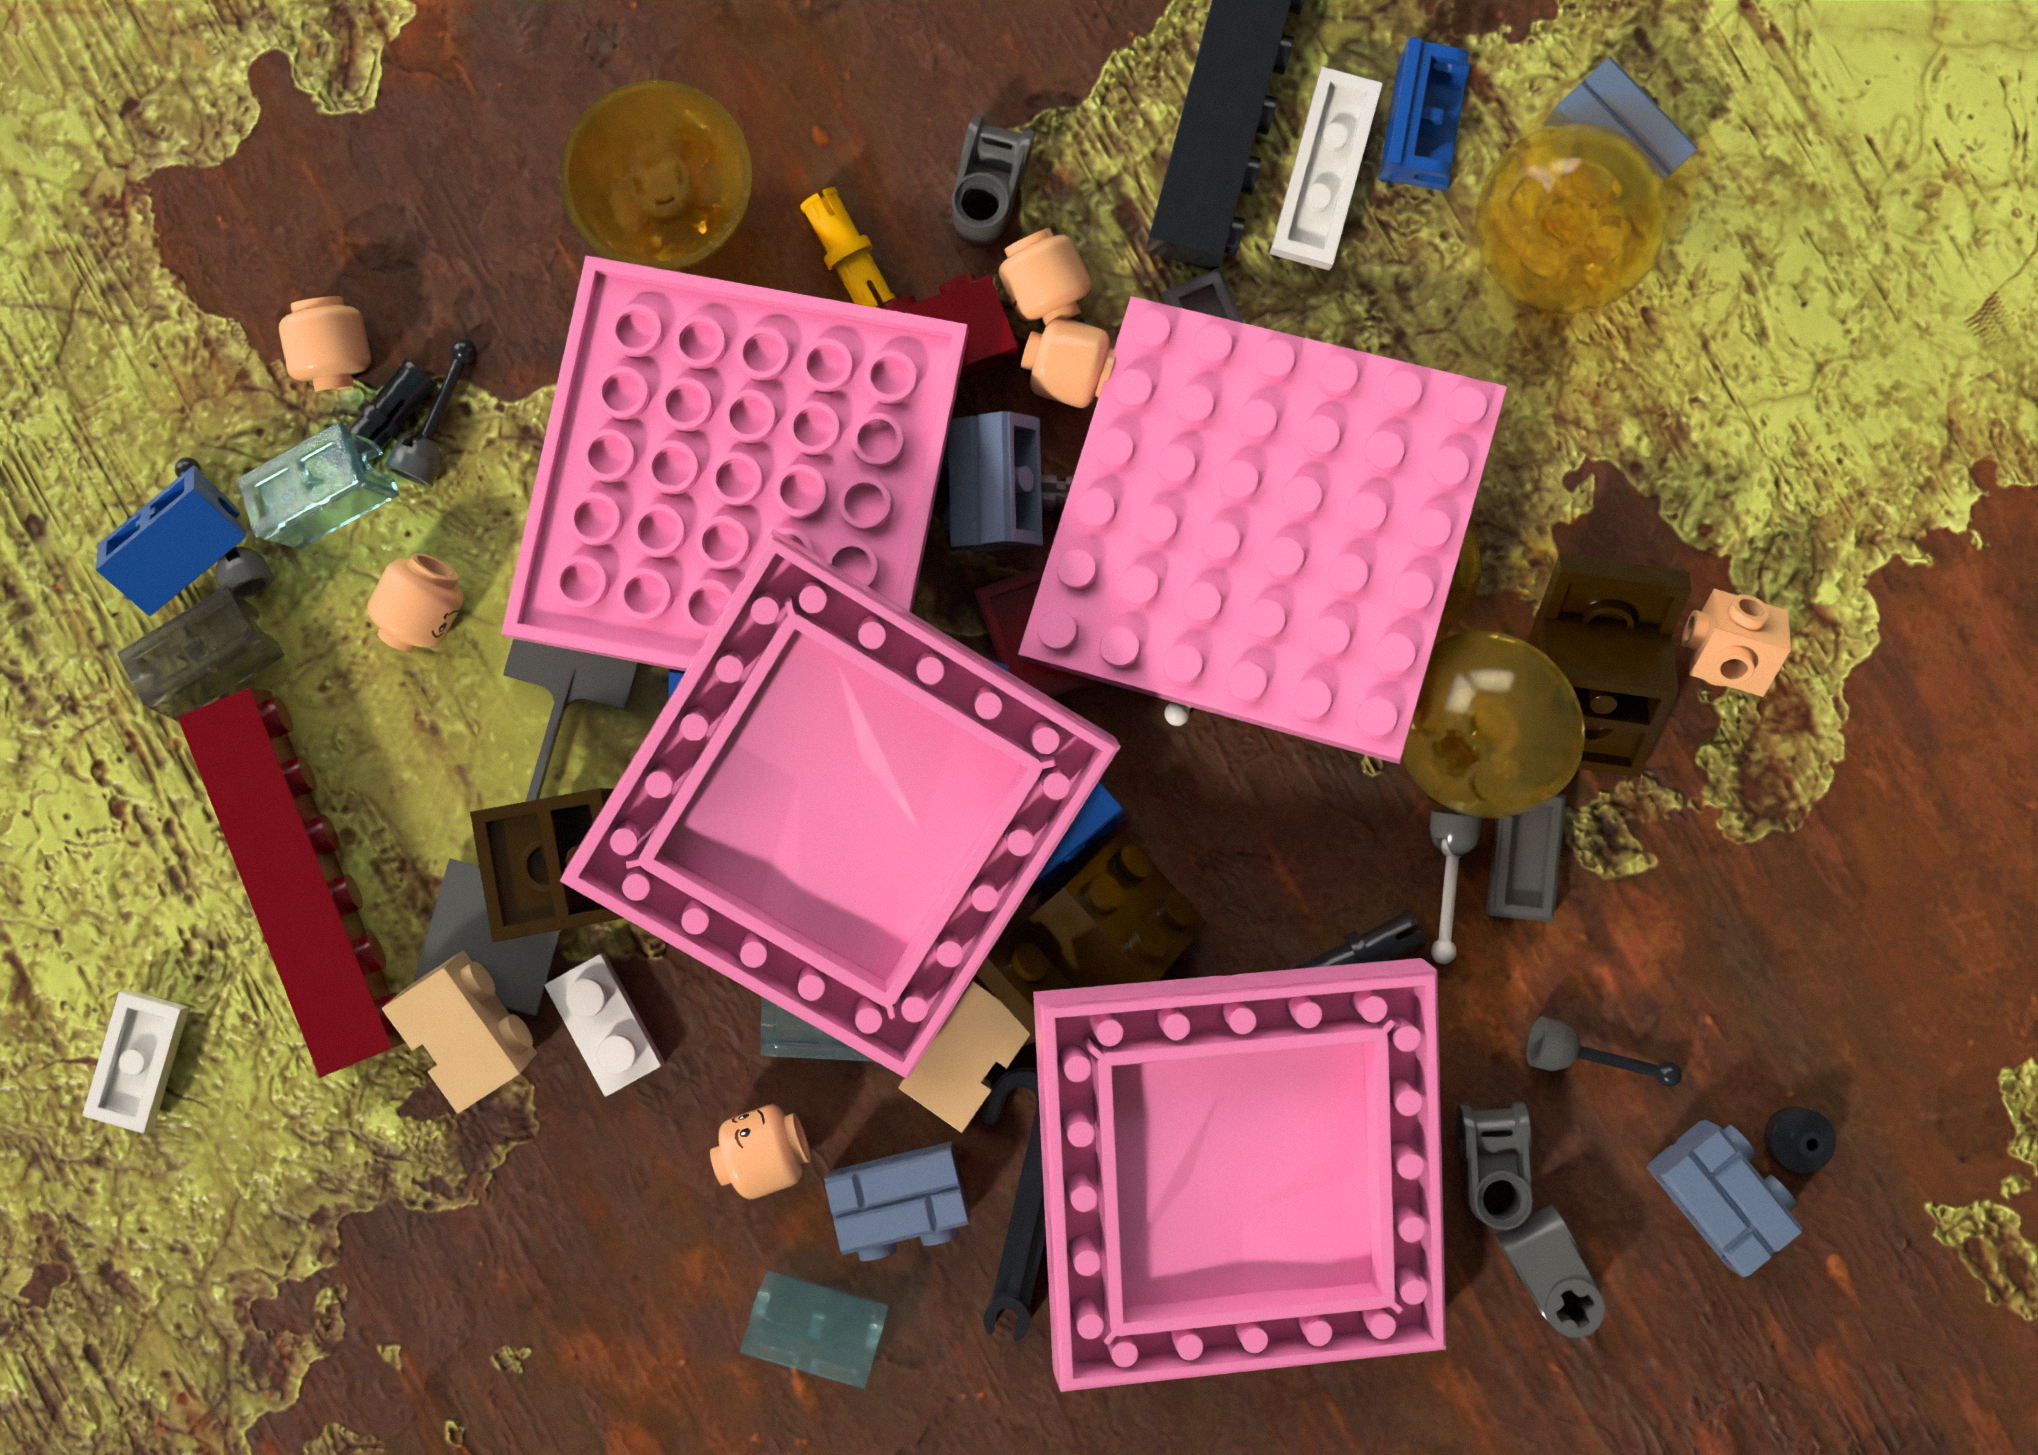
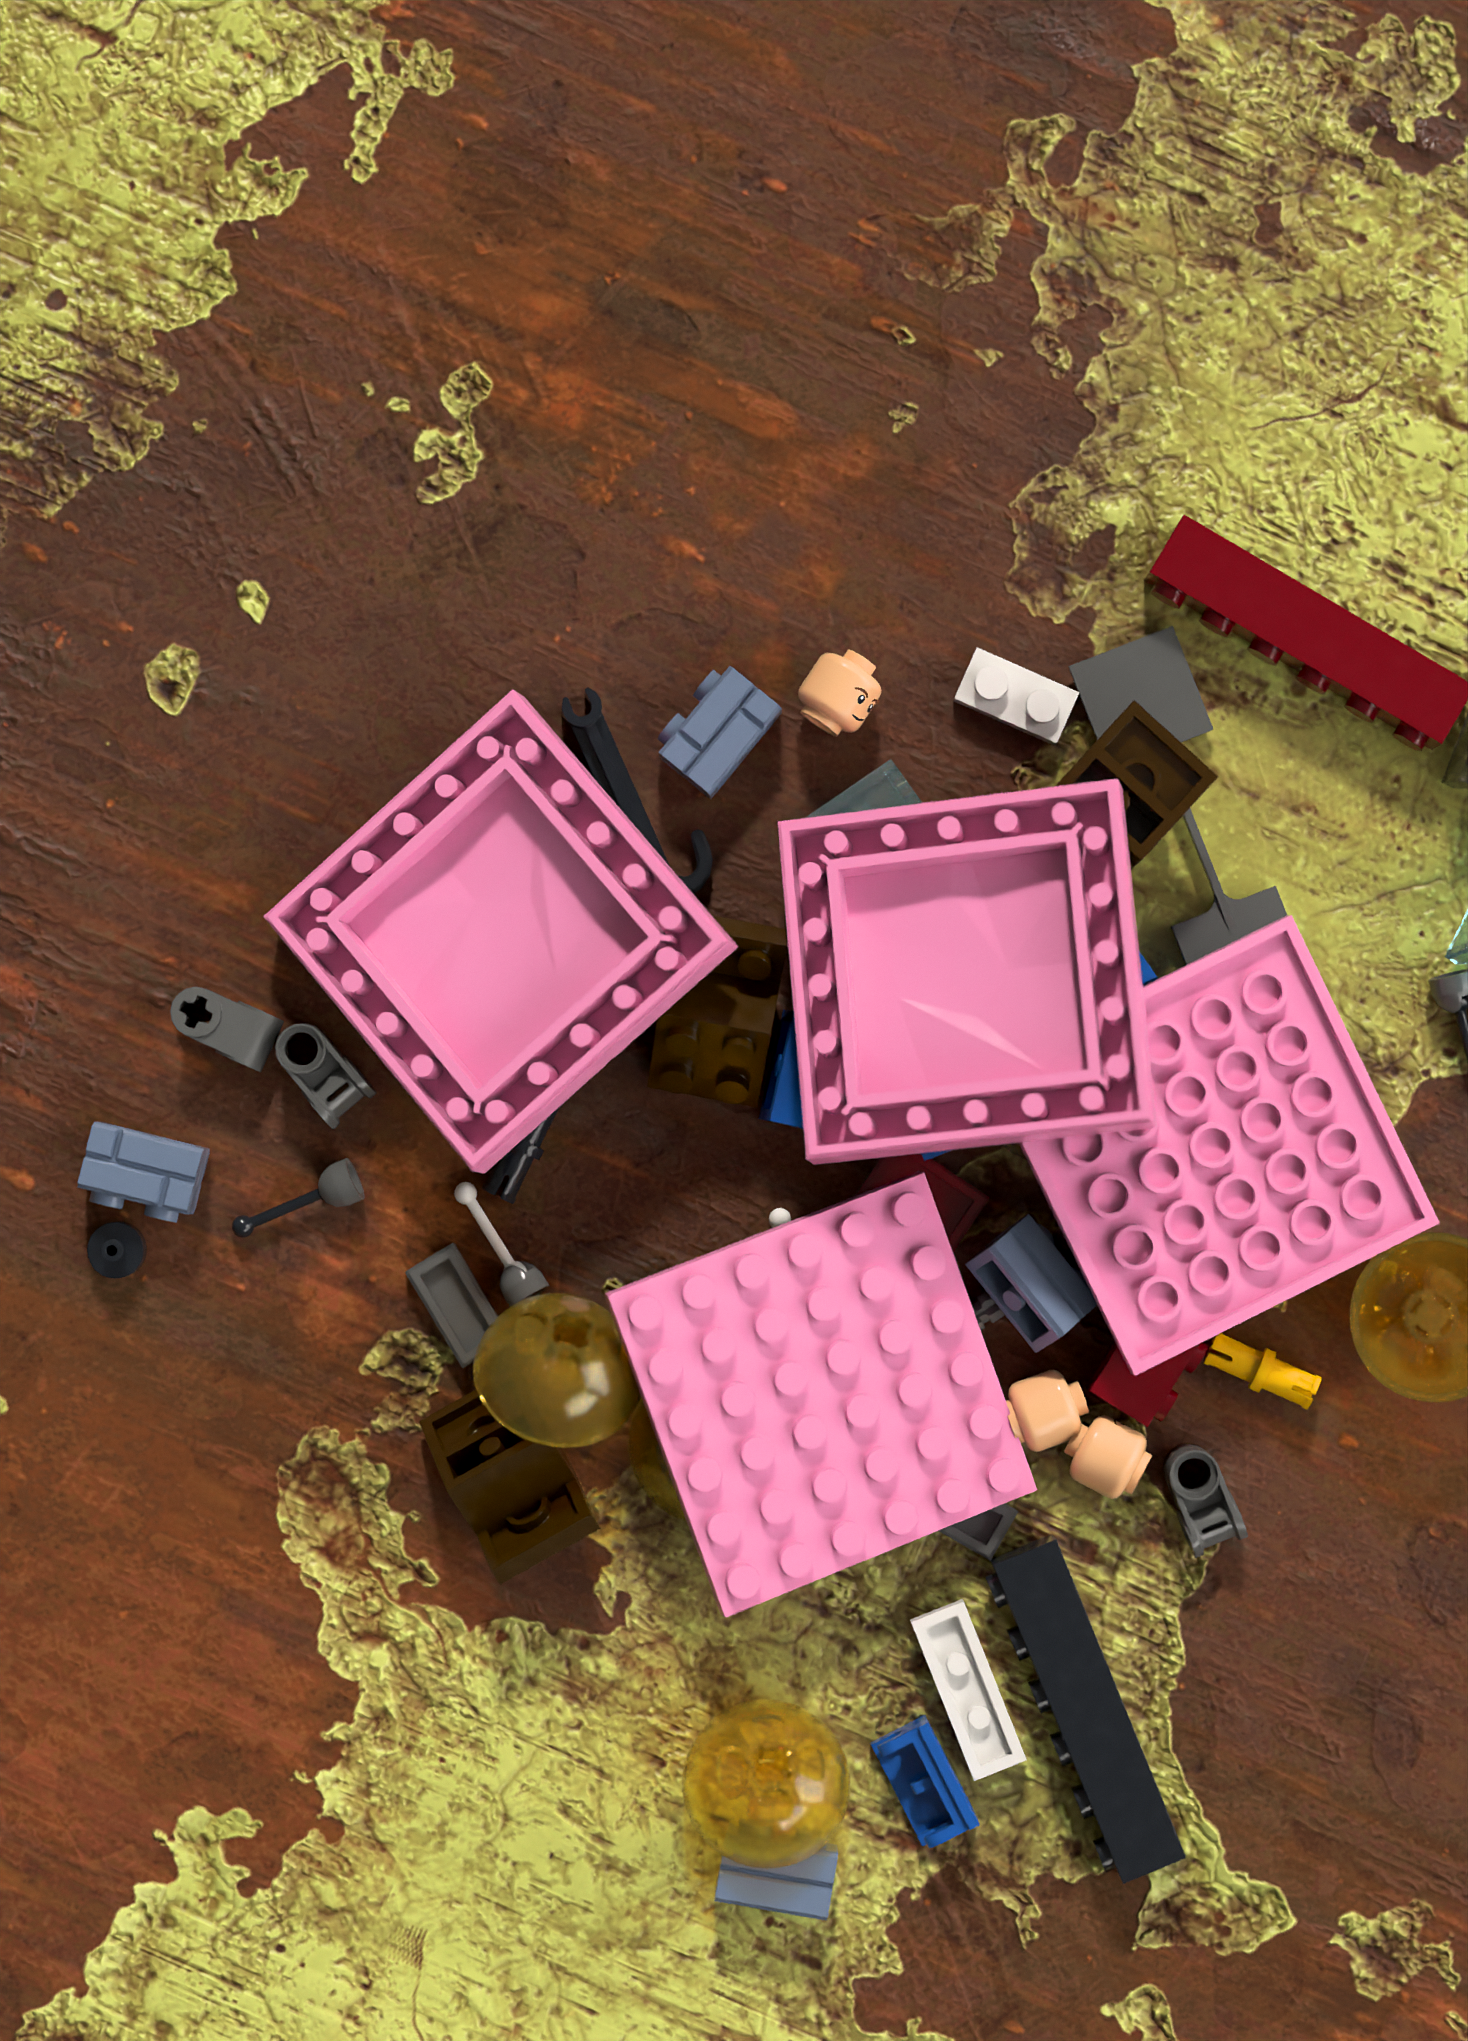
camera: 145 degrees right, 0 degrees up
white plate [82,990,190,1134] -> none
light nougat head [367,553,465,652] -> none
tan brick [382,950,537,1114] -> none
clear light blue hinge [740,1270,889,1389] -> none
tan brick [898,977,1030,1133] -> none
light nougat brick [1682,589,1791,697] -> none

